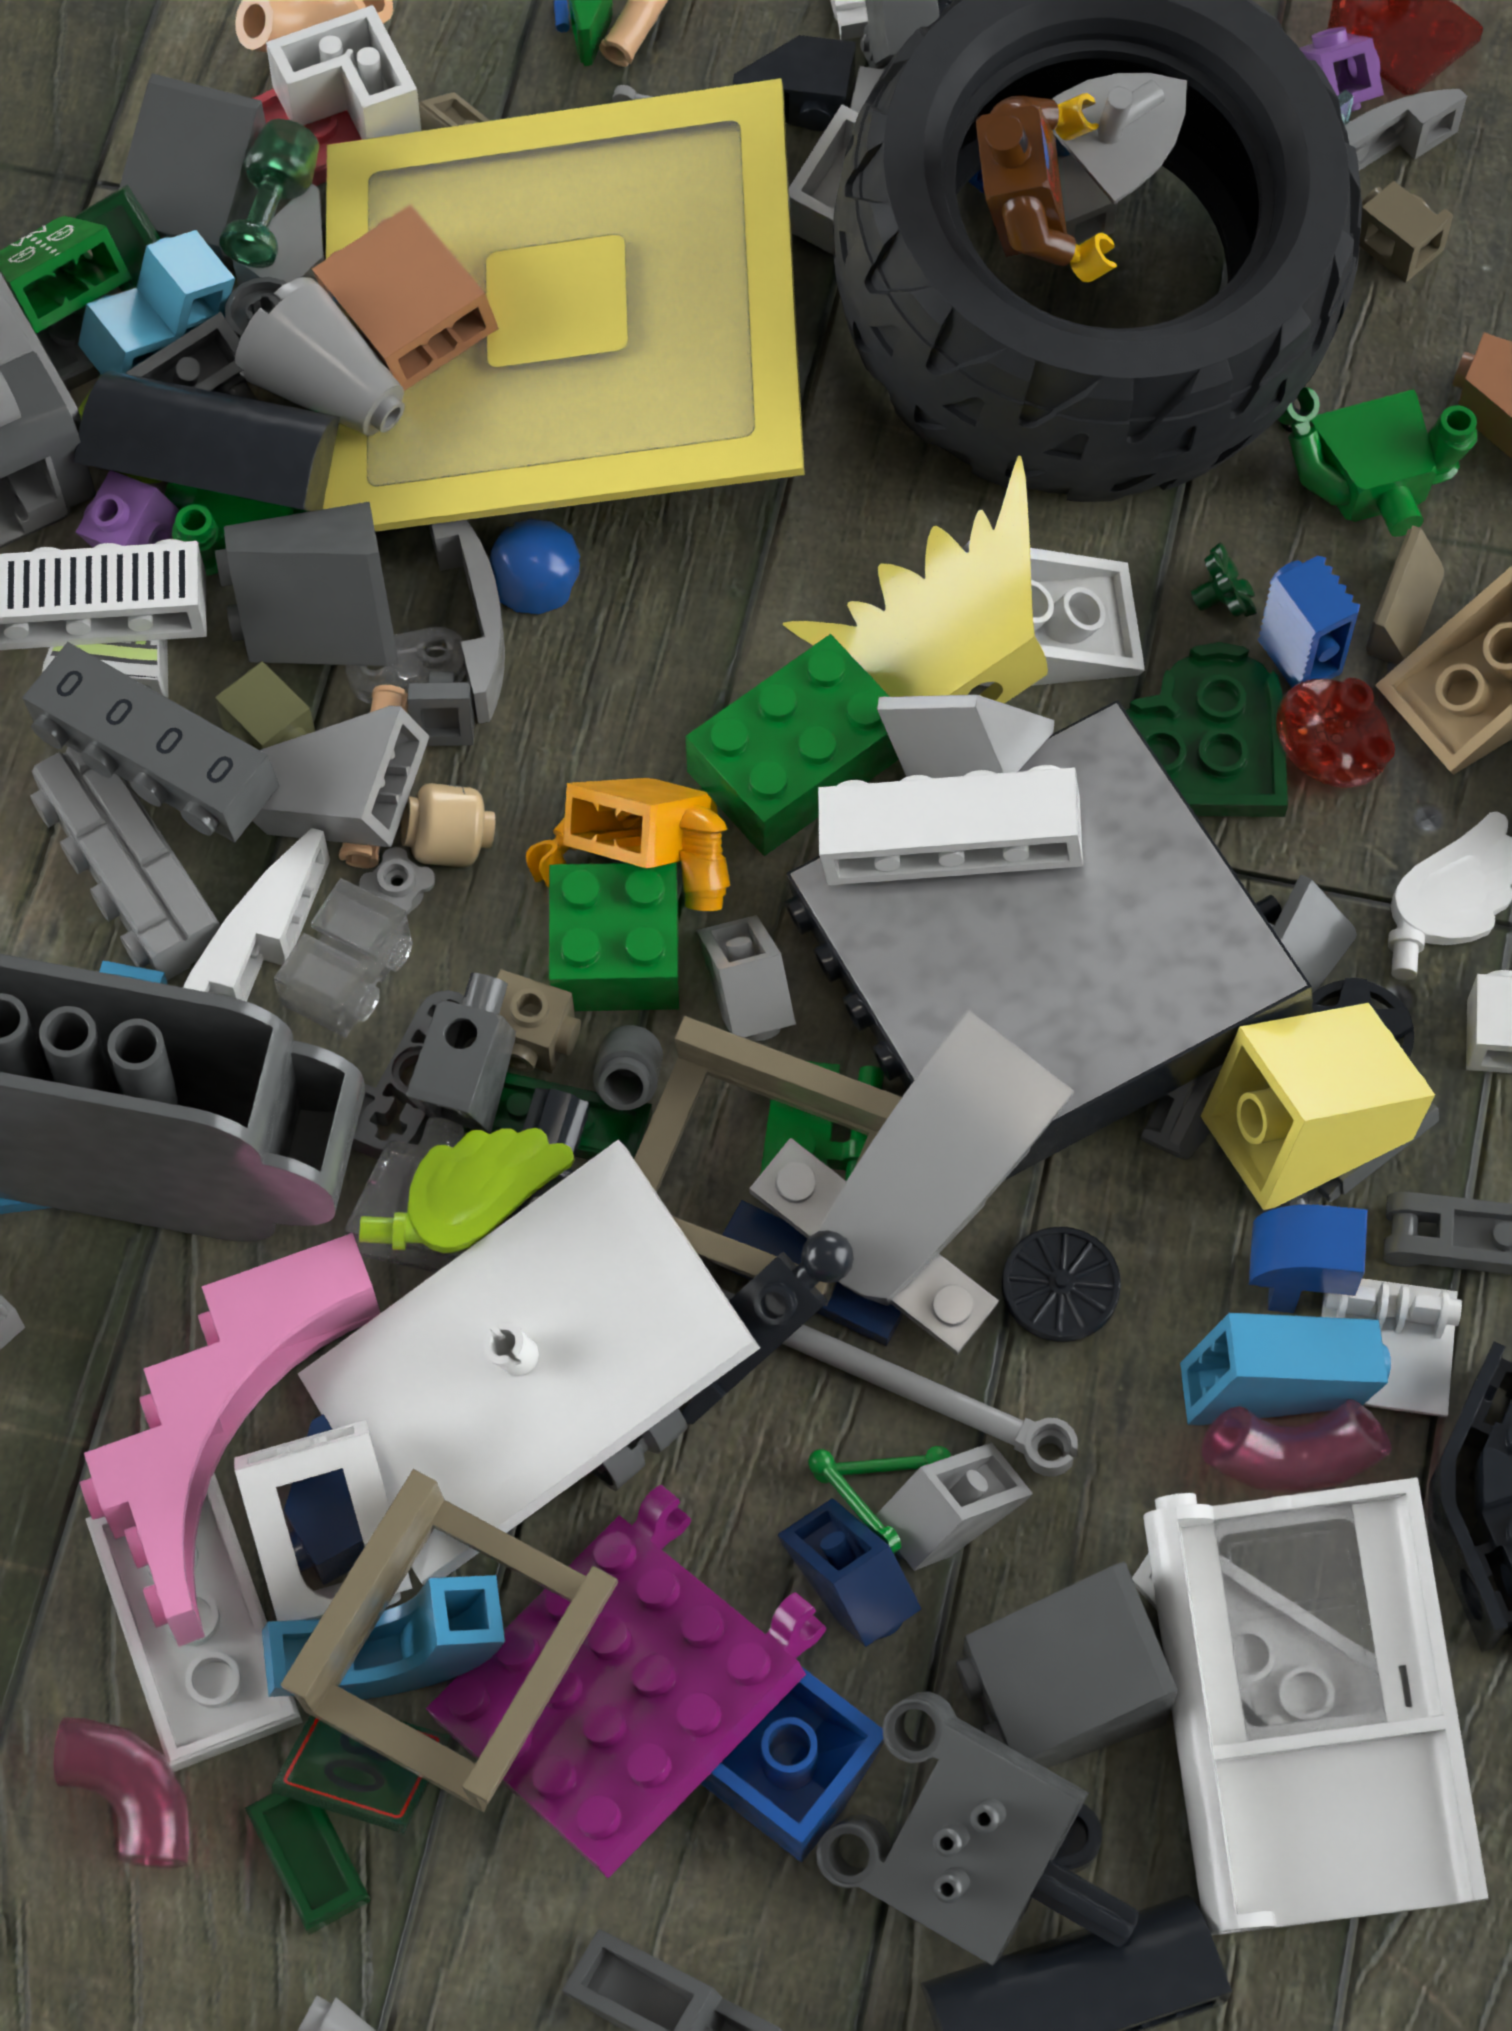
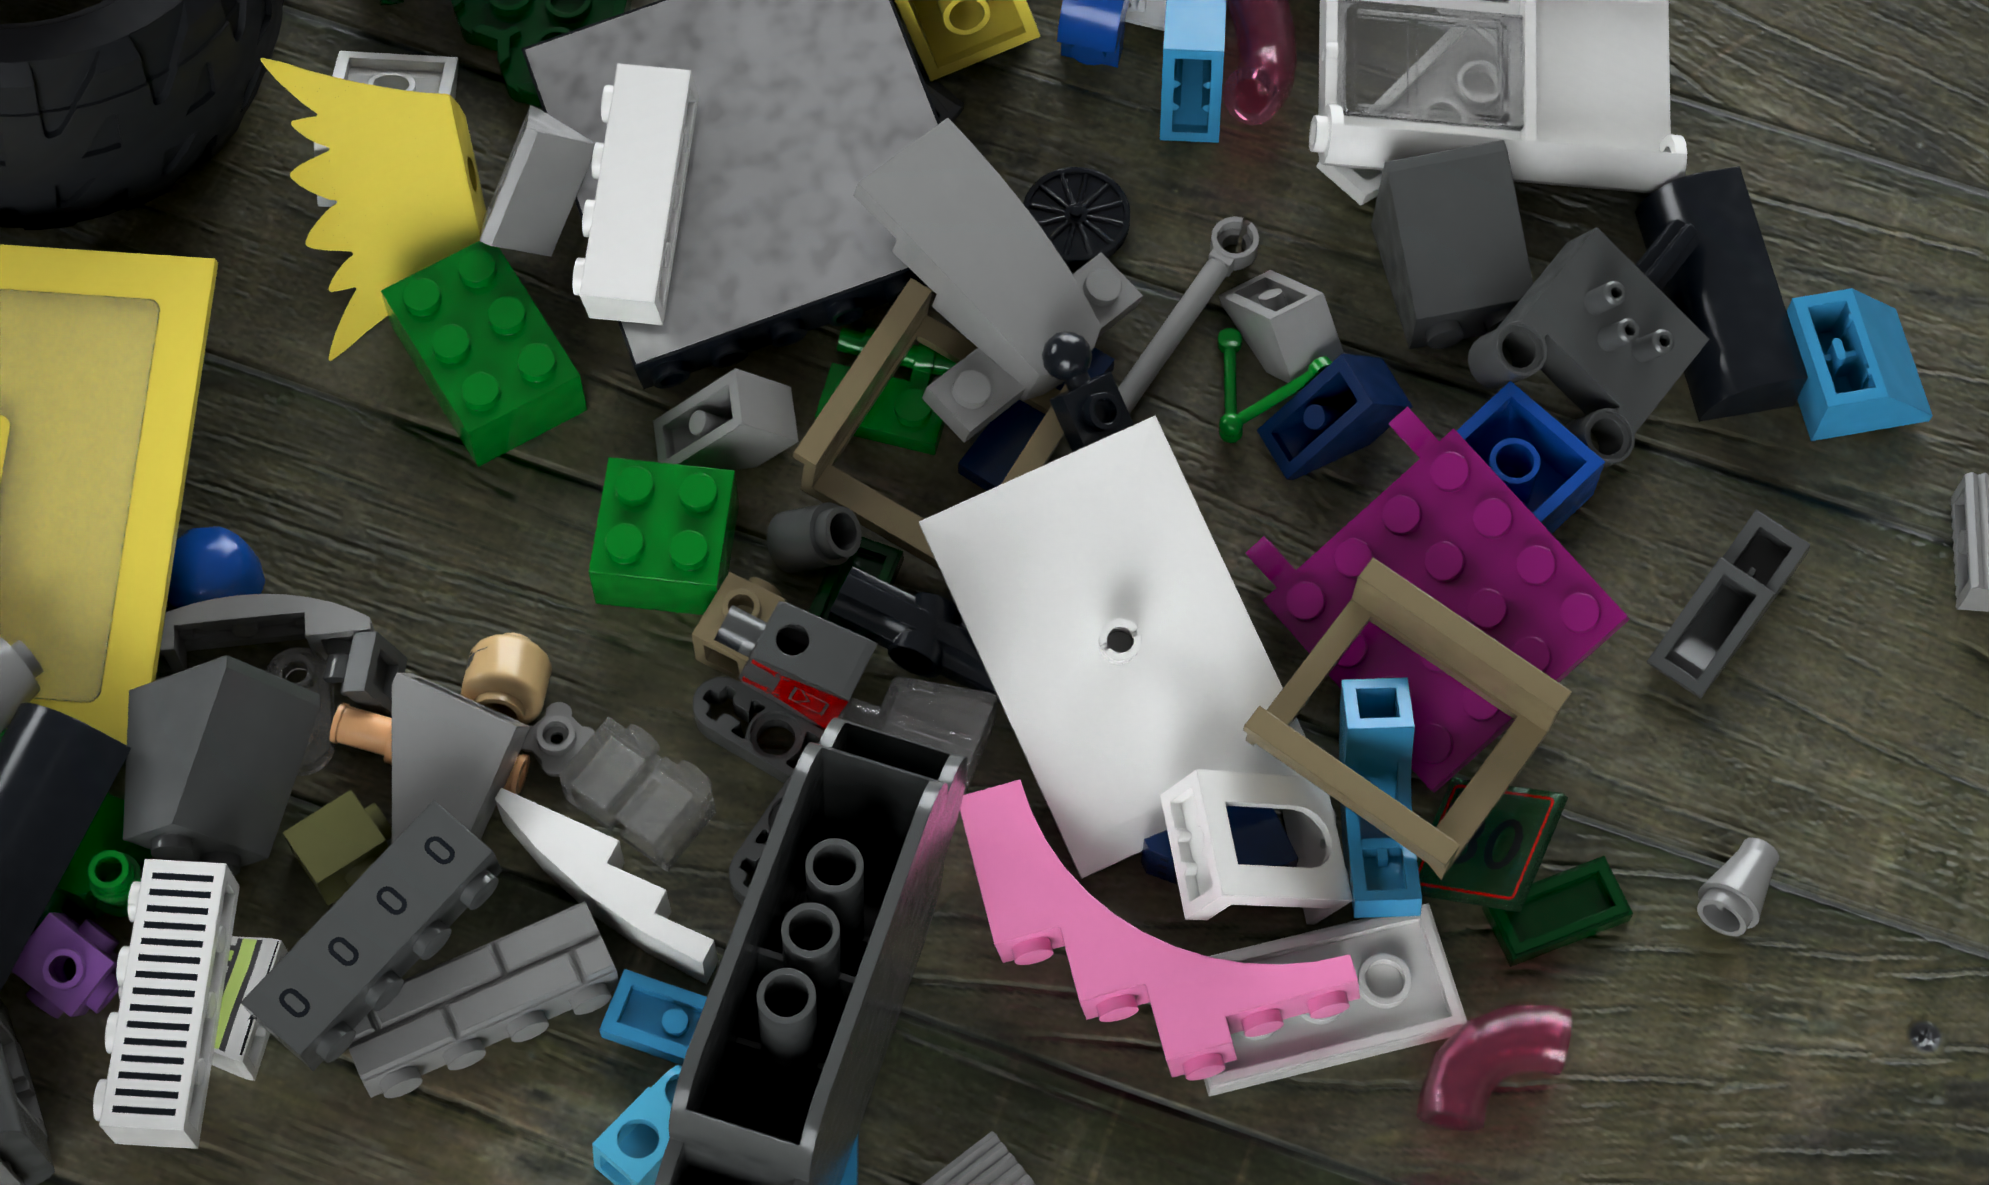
camera: 85 degrees left, 0 degrees up
lime animal [359,1128,575,1253] -> none
light orange torso [526,778,730,911] -> none

